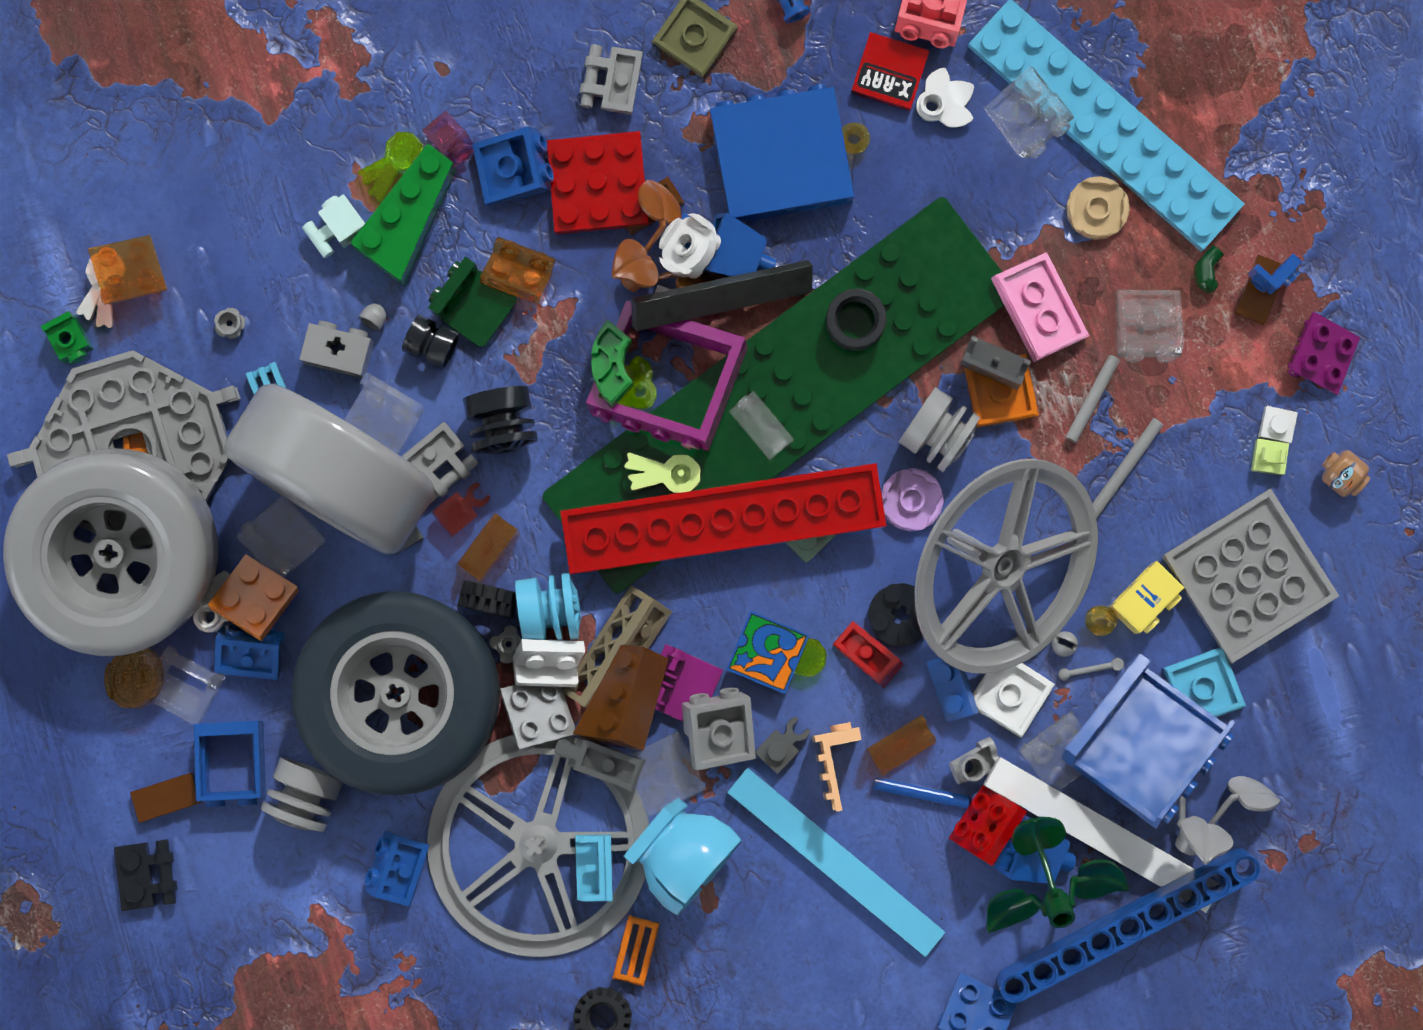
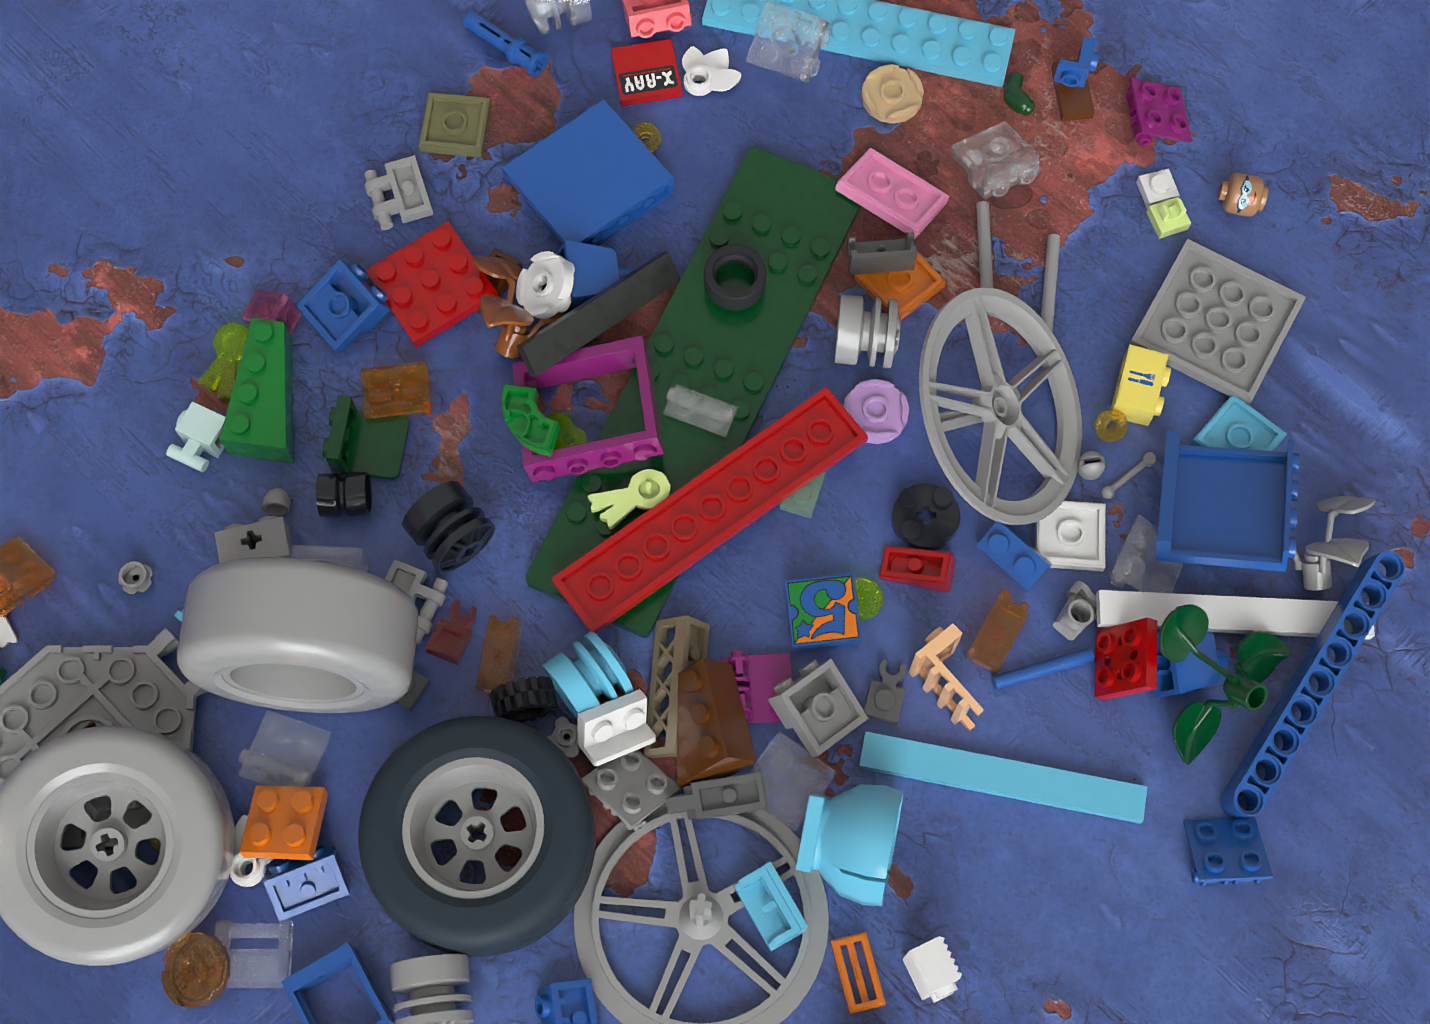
camera: 25 degrees left, 15 degrees down
none -> white brick [902,936,962,1003]

